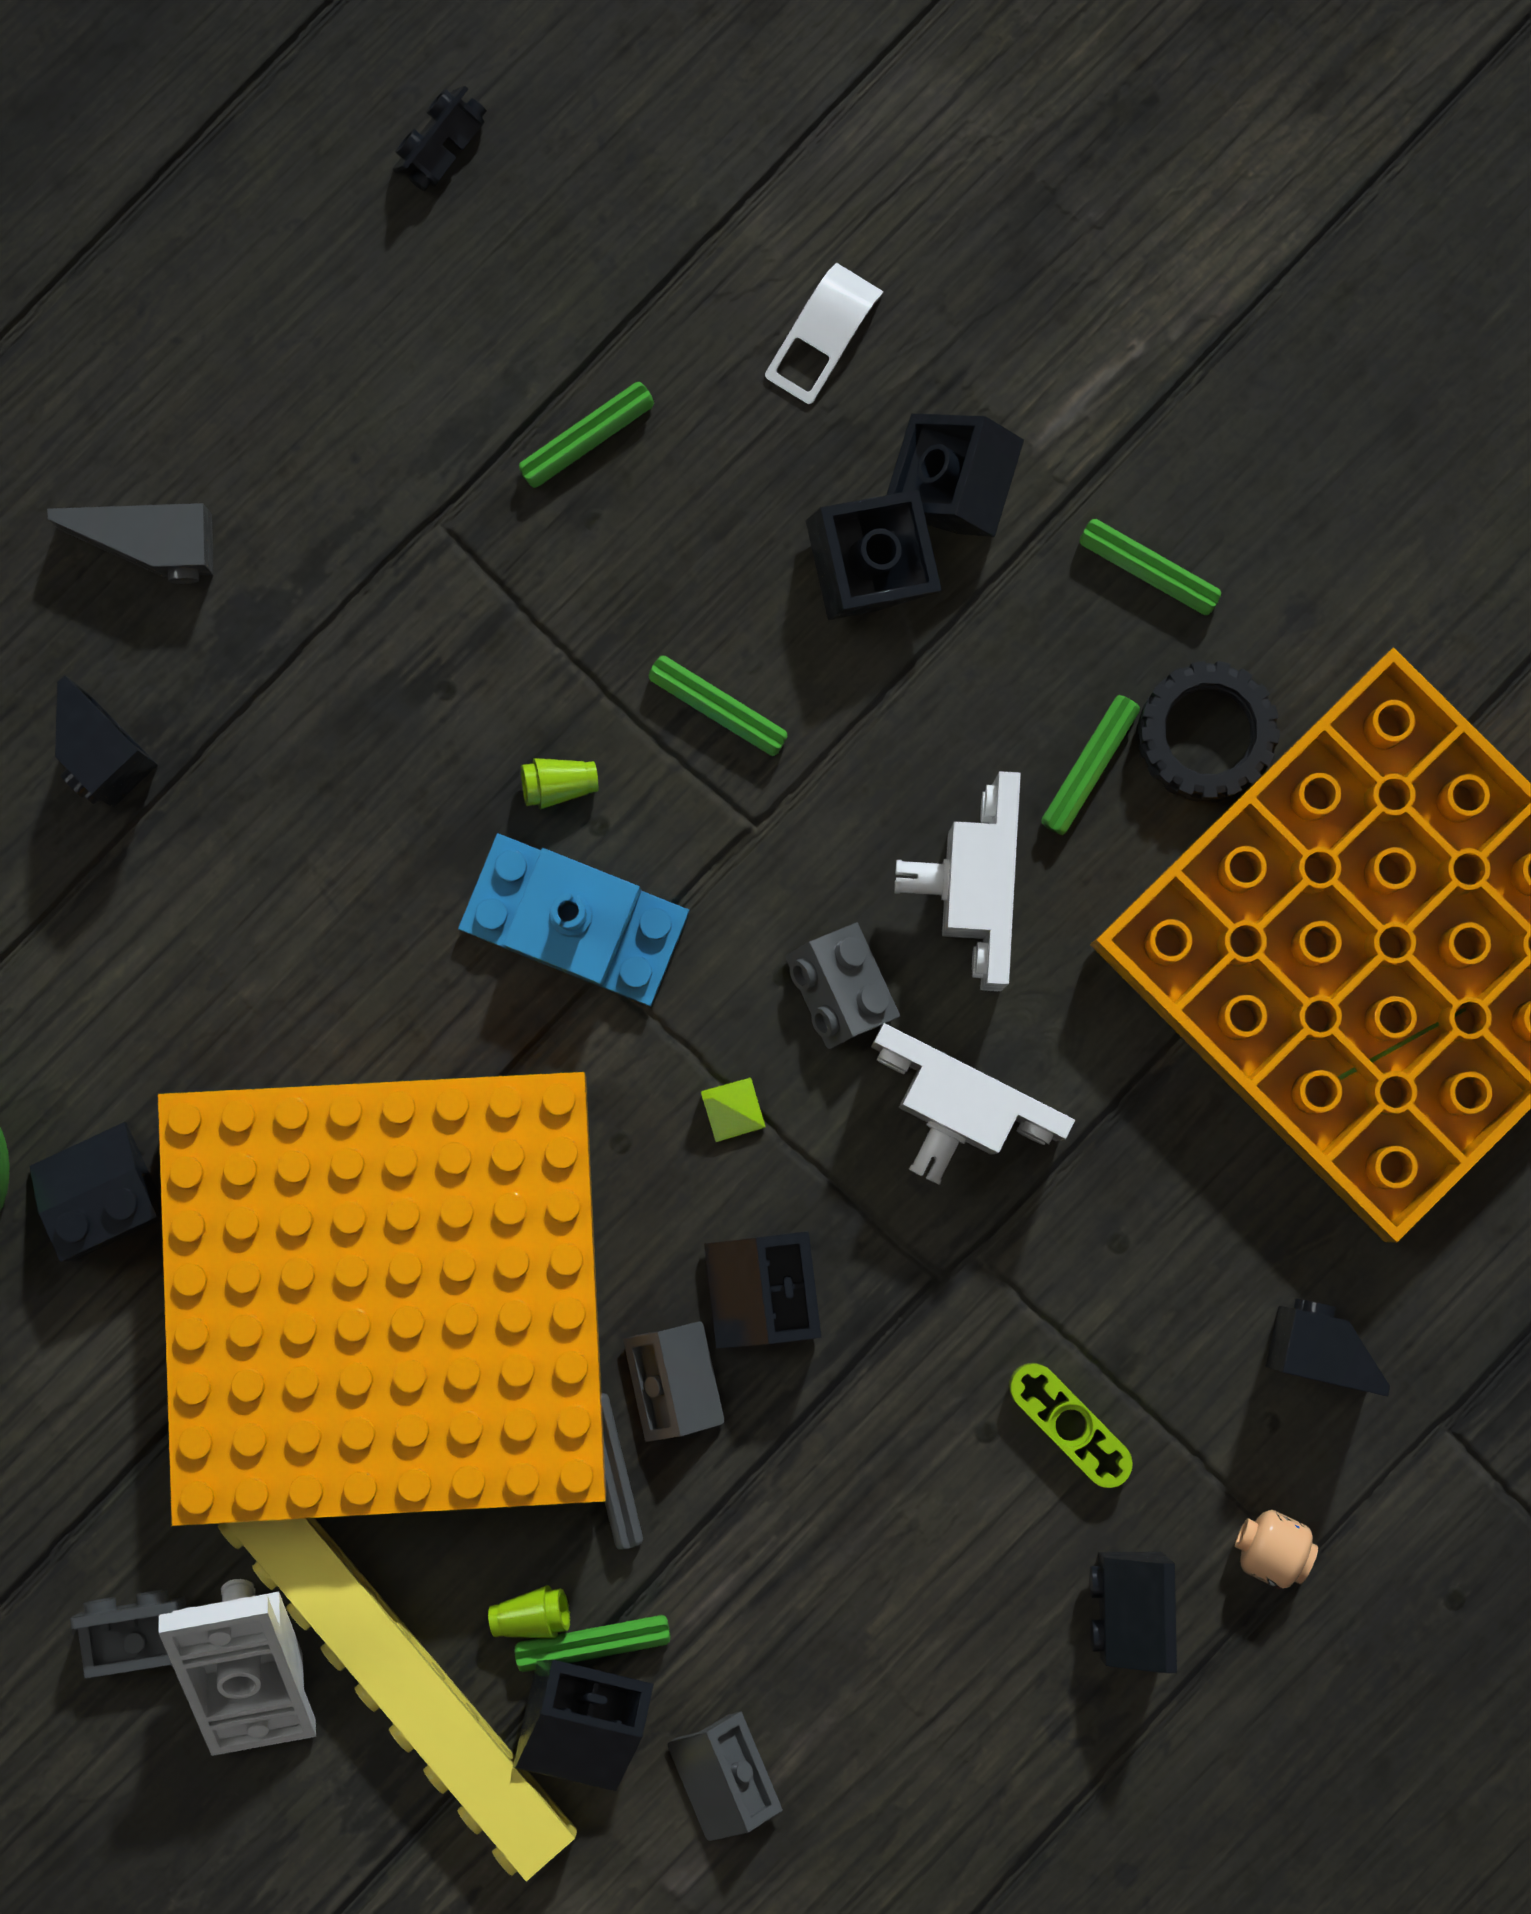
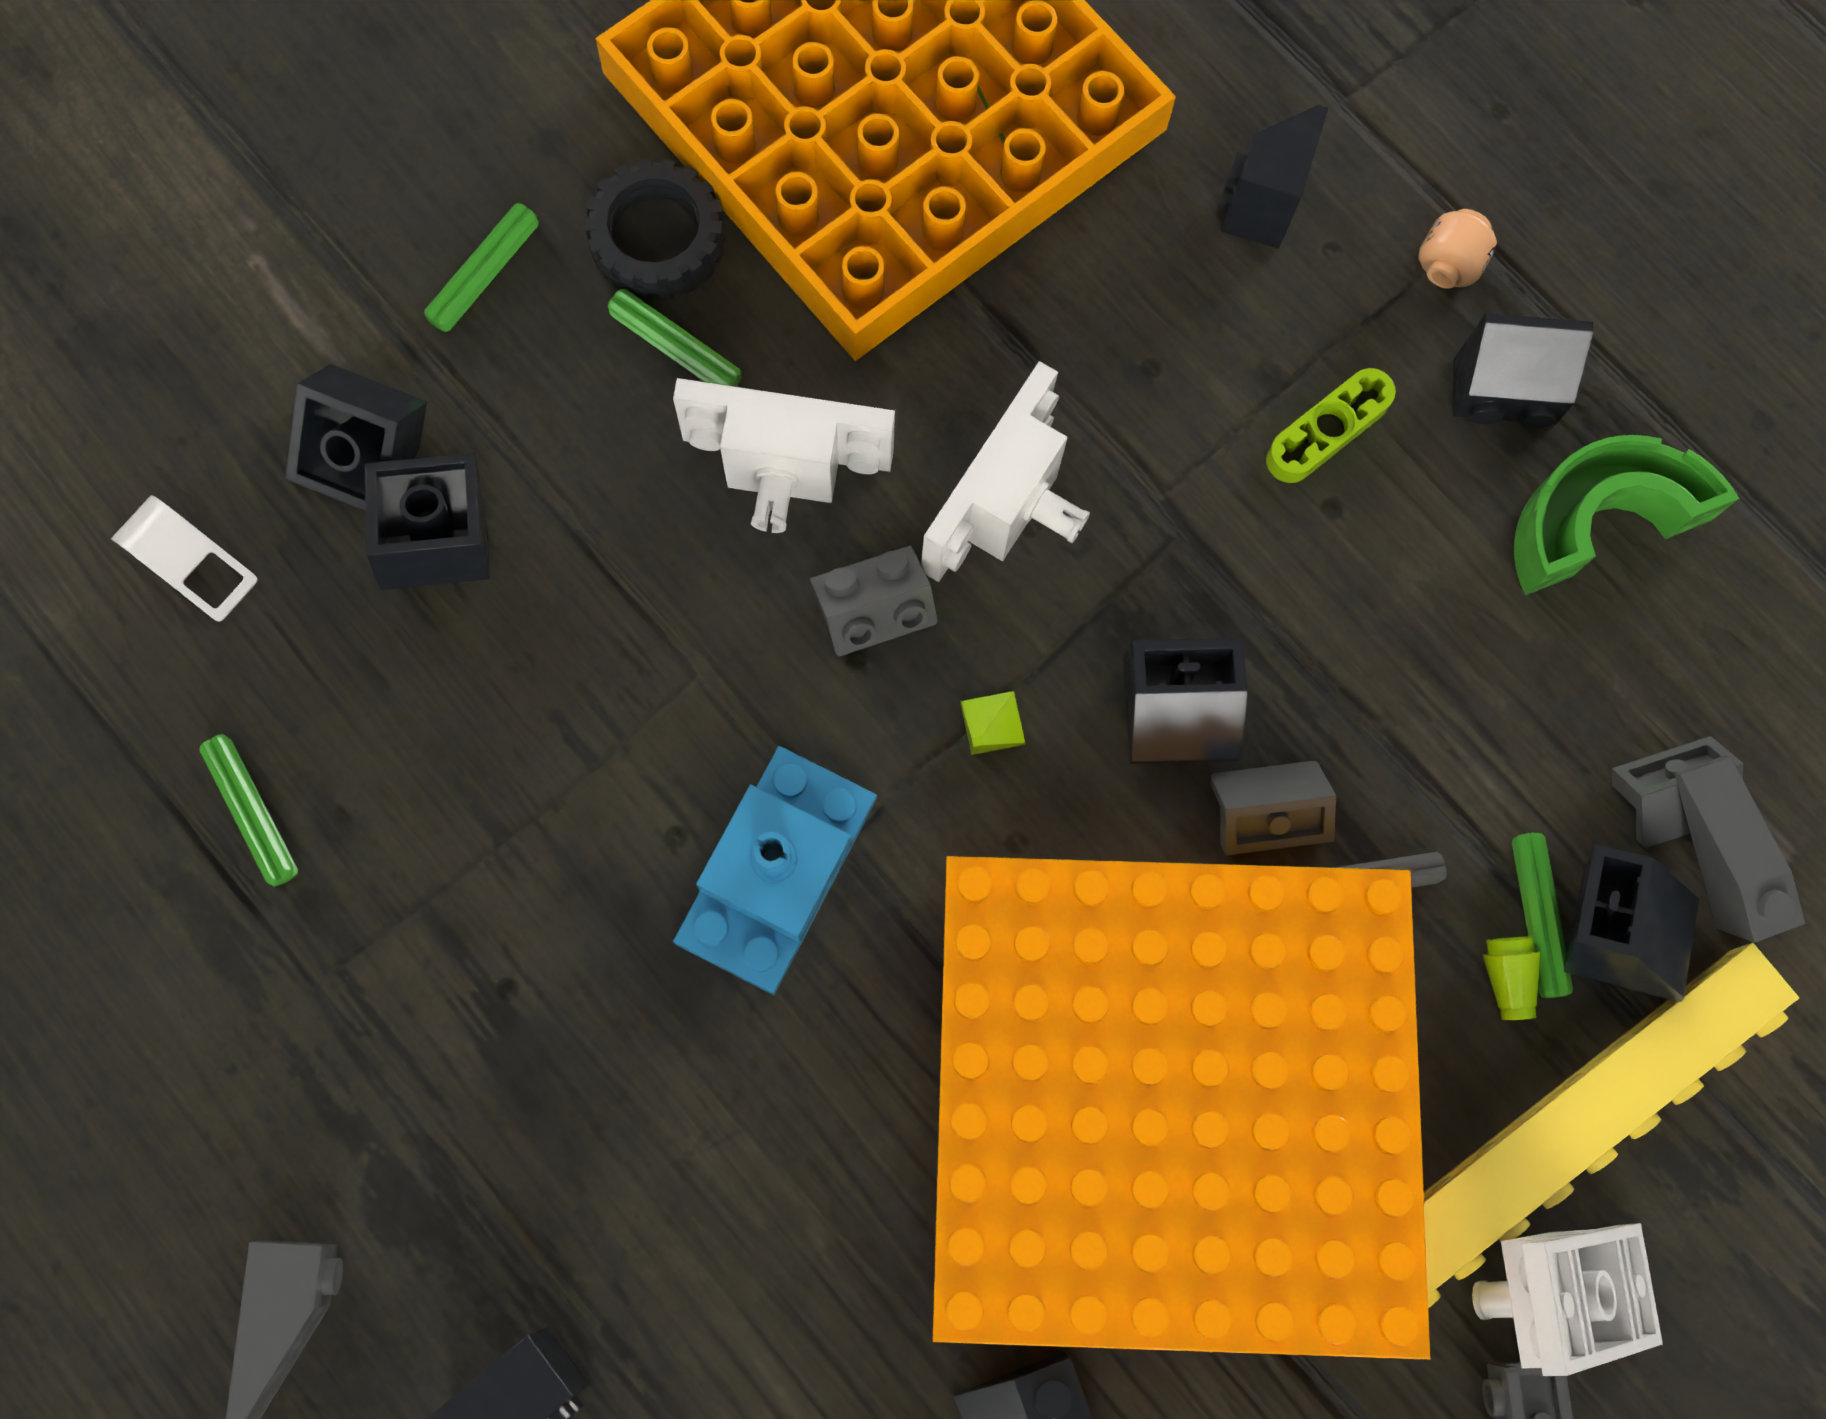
camera: 90 degrees left, 10 degrees down
lime cone [521,758,599,809] -> none
bright green axle [648,656,787,756] -> none
none -> bright green brick [1514,435,1739,596]
none -> dark grey slope [1674,755,1806,943]

